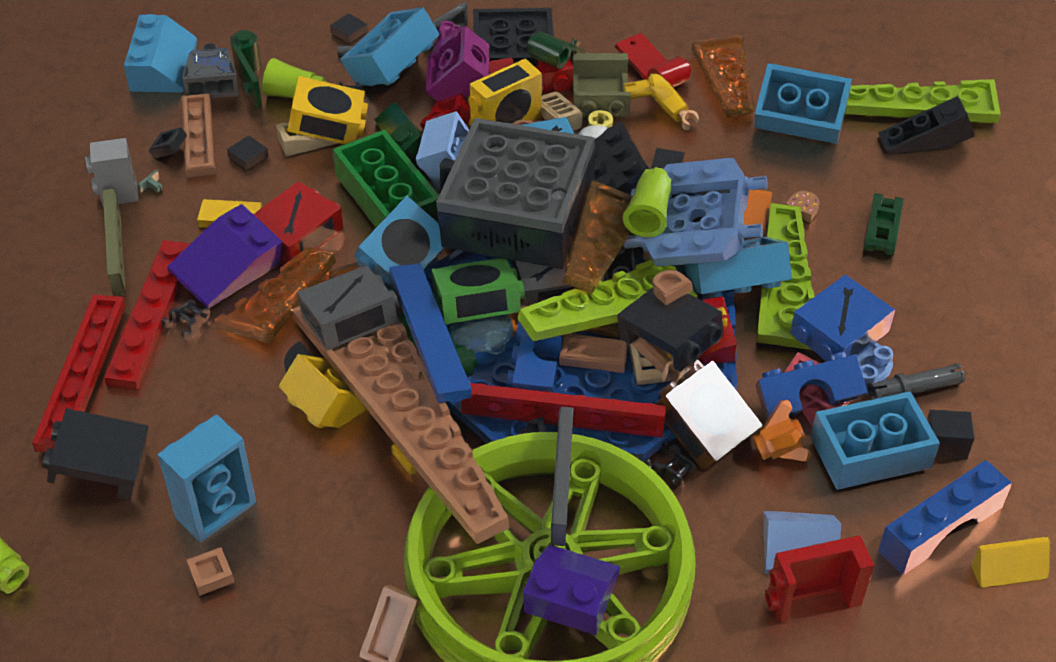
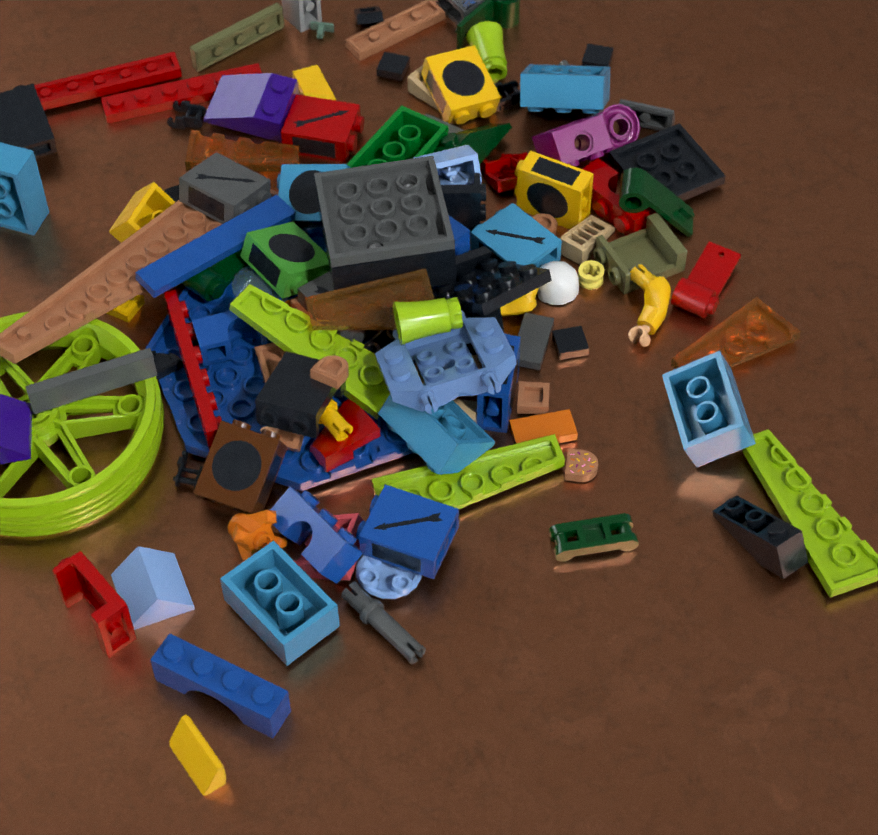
camera: 65 degrees right, 5 degrees up
black brick [927,410,975,459] -> none

